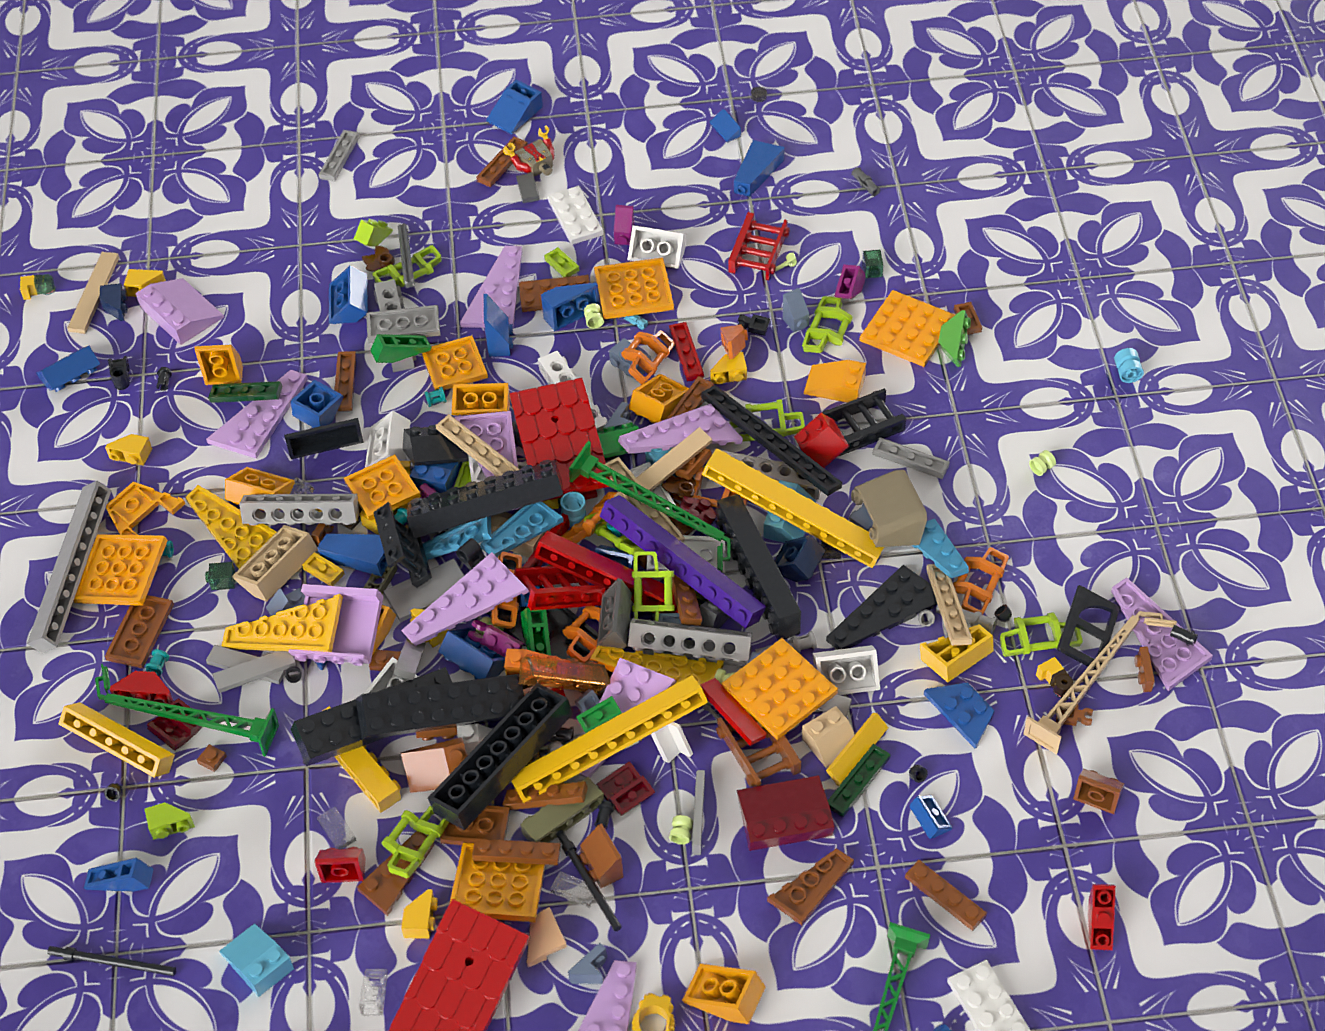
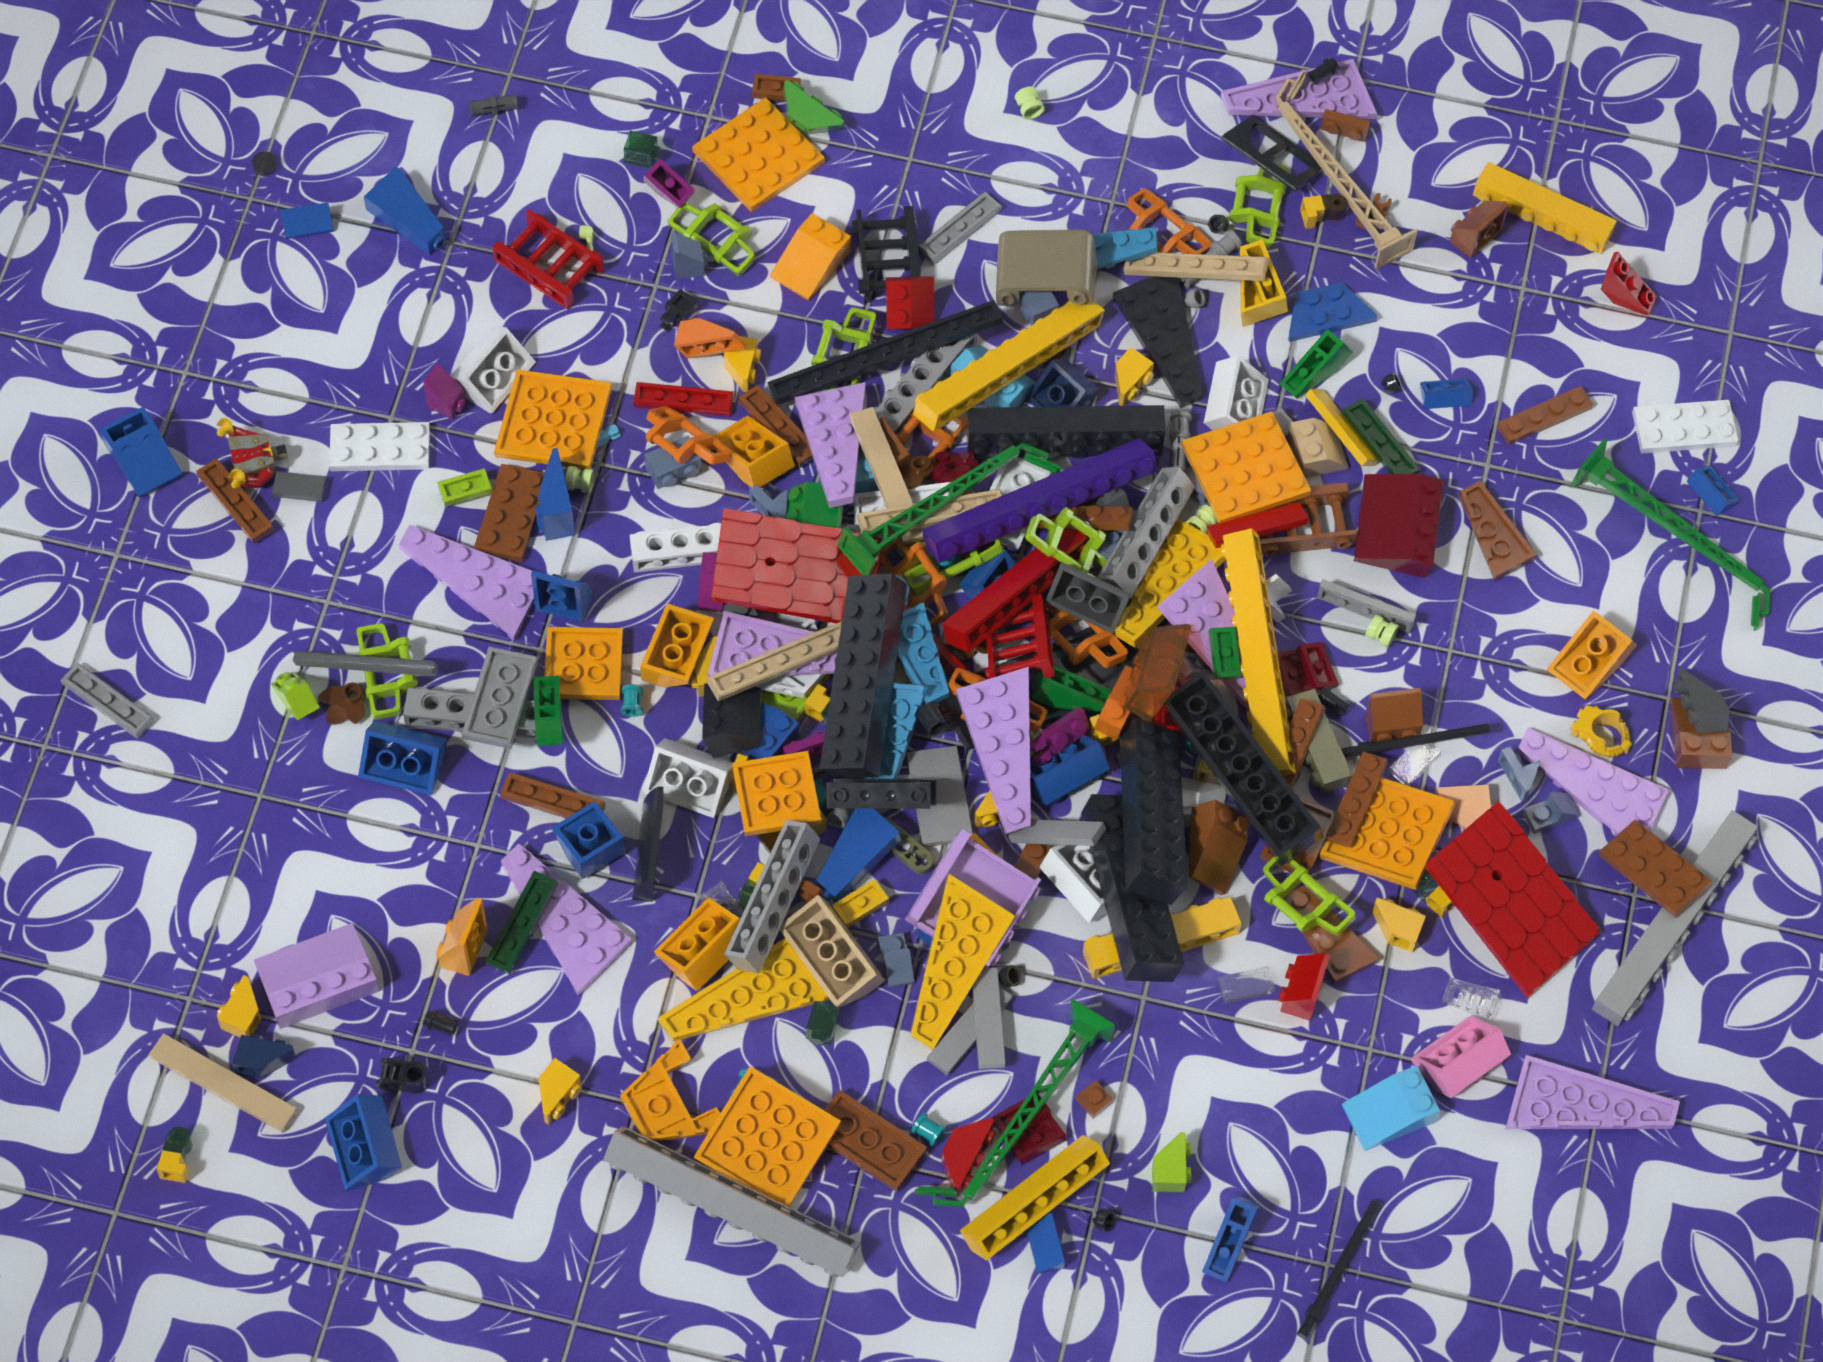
camera: 75 degrees left, 10 degrees up
none -> blue slope [1026,1213,1065,1274]
none -> yellow slope [1115,347,1154,406]
none -> green slope [1279,329,1353,399]
none -> bright pink slope [1410,1015,1511,1098]
none -> yellow brick [1473,162,1617,254]
none -> sand blue slope [1522,791,1580,834]

